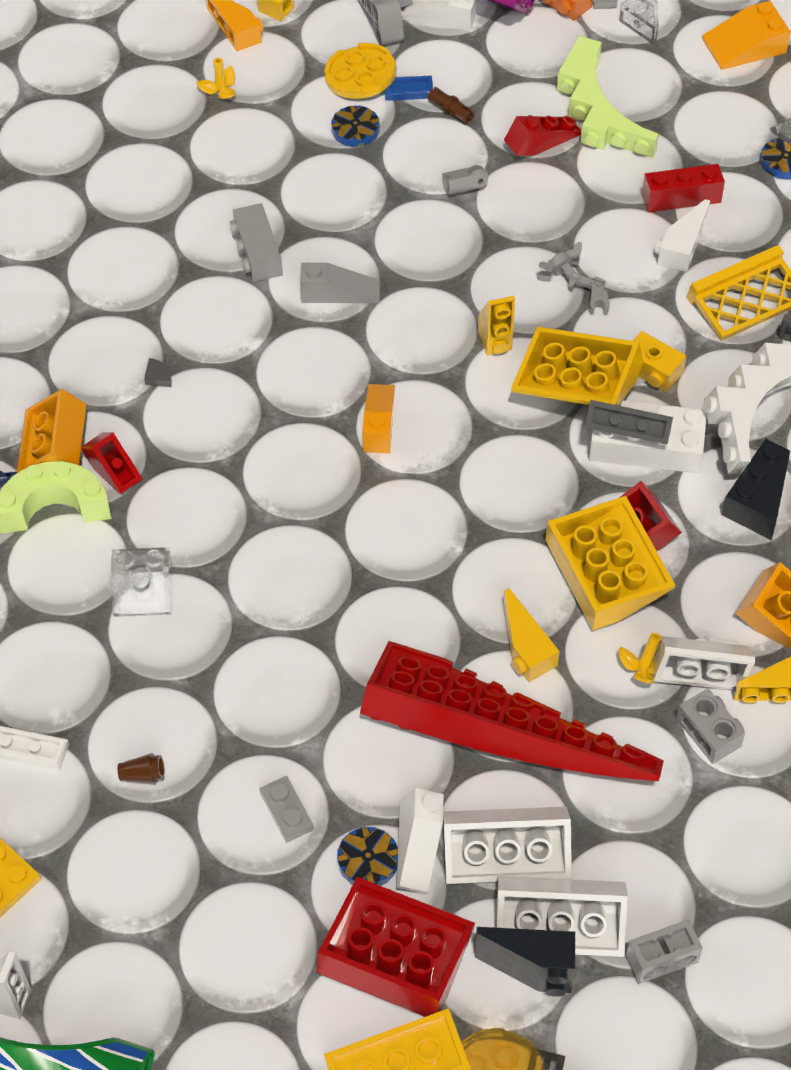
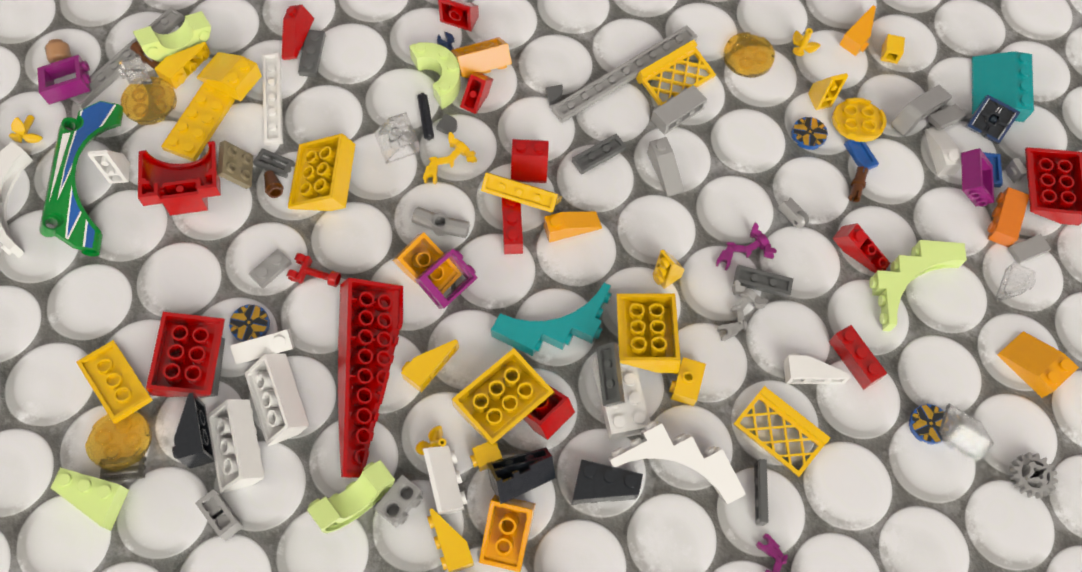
camera: 65 degrees right, 10 degrees up
none -> red piece [138,141,221,216]
none -> dark tan plate [217,140,253,189]
none -> dark grey tile [253,148,295,178]
none -> red bar [286,253,341,287]
none -> yellow slope [288,133,356,211]
none -> yellowish green brick [307,460,395,533]
none -> light orange slope [392,232,462,294]
none -> light grey piece [411,206,470,238]
none -> magenta window [415,249,478,309]
none -> black axle [417,93,434,141]
none -> yellow piece [423,132,477,184]
none -> dark grey tile [436,114,457,134]
none -> yellow brick [470,442,503,472]
none -> yellow fence [481,172,562,213]
none -> black wedge [487,447,556,505]
none -> teal arch [491,282,612,356]
none -> red brick [502,197,523,255]
none -> red slope [511,139,549,183]
none -> light grey plate [552,25,698,123]
none -> dark grey plate [572,133,626,175]
none -> yellow fence [636,40,716,105]
none -> magenta piece [716,222,777,270]
none -> clear yellow tile [723,32,775,78]
none -> dark grey plate [733,265,794,298]
none -> yellow slope [808,73,848,110]

